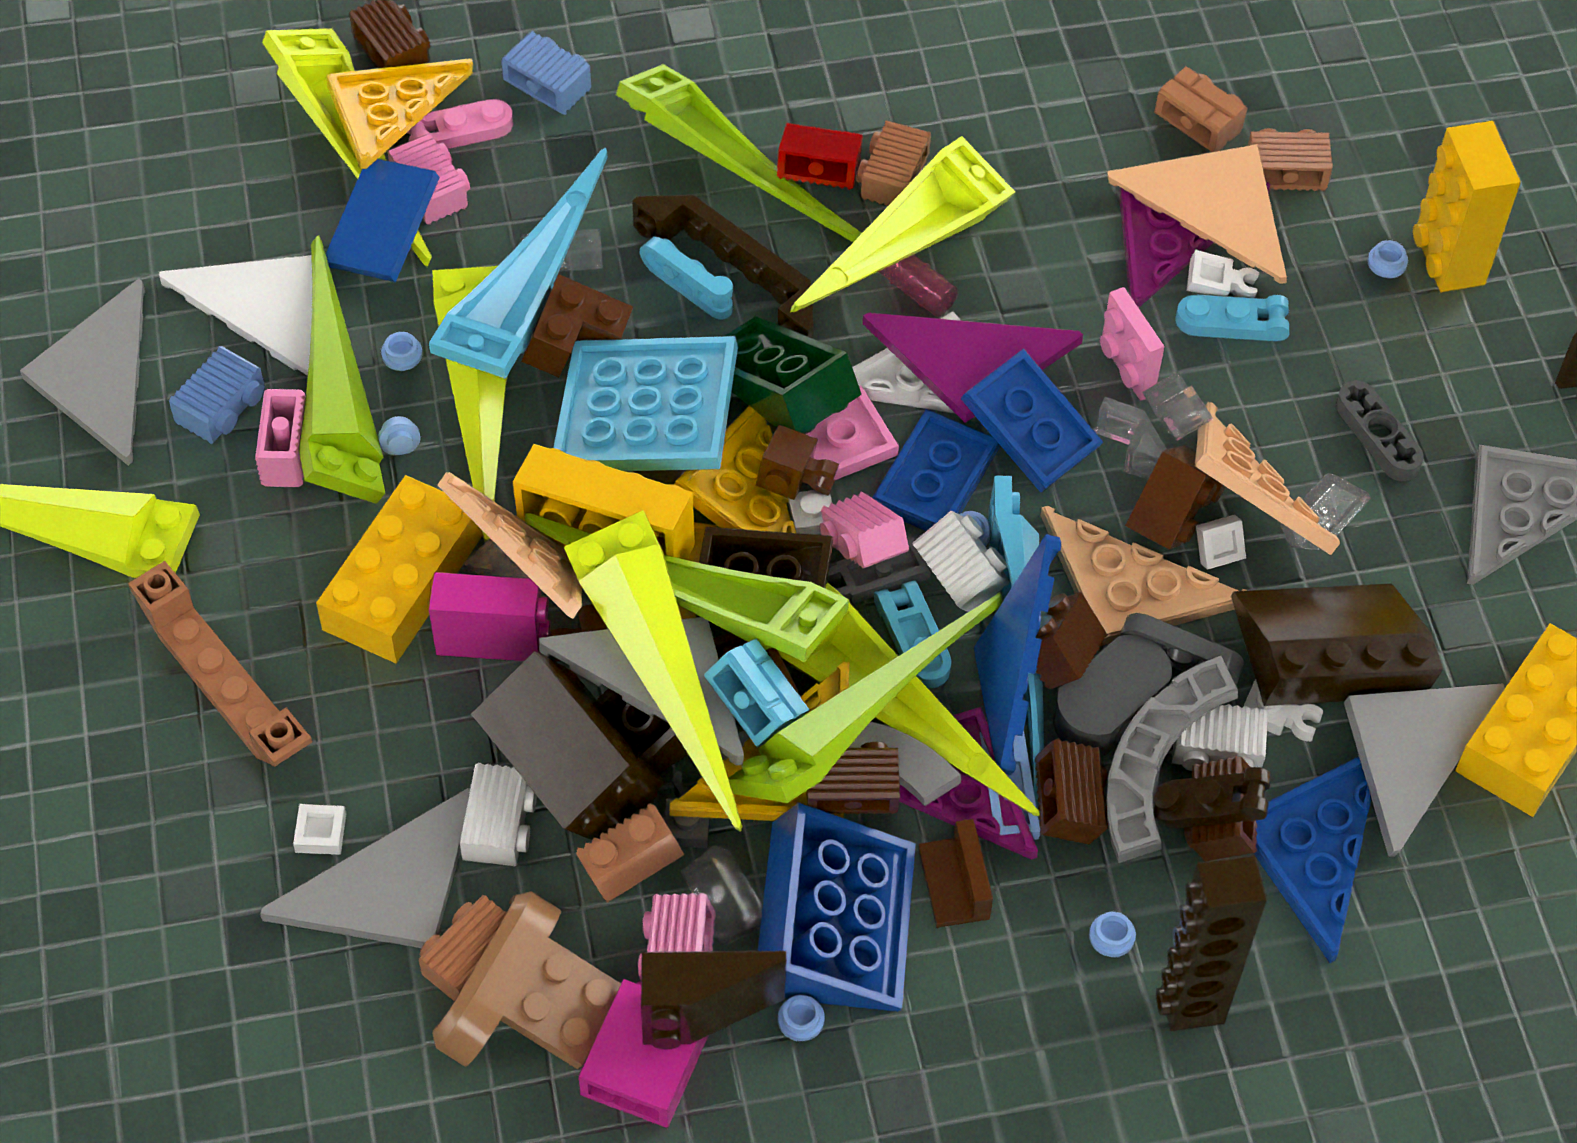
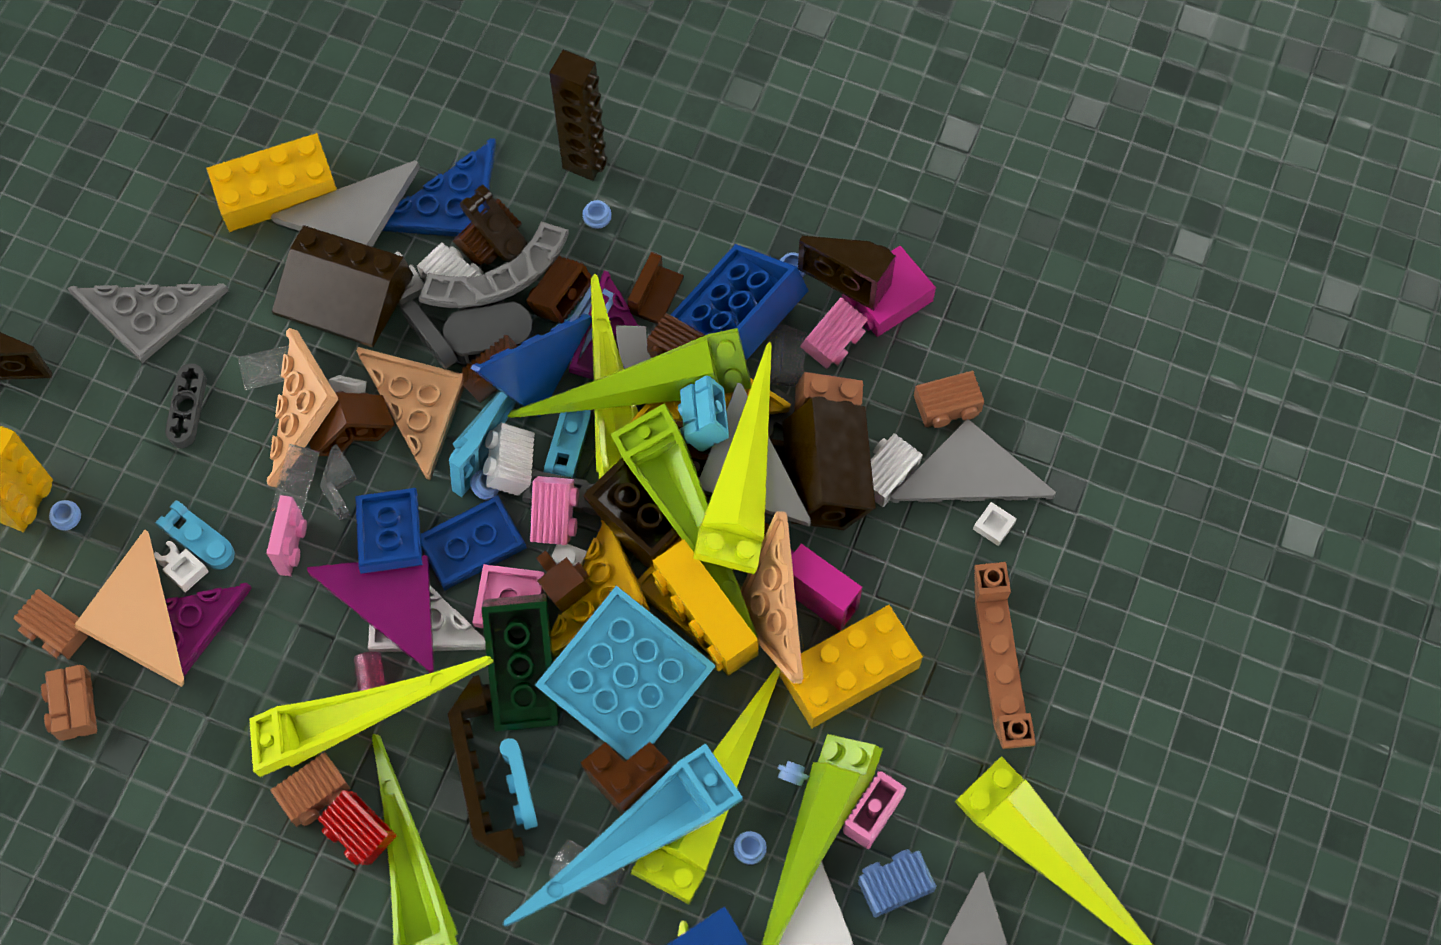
camera: 145 degrees left, 10 degrees up
medium nougat piece [432,891,621,1069] -> none

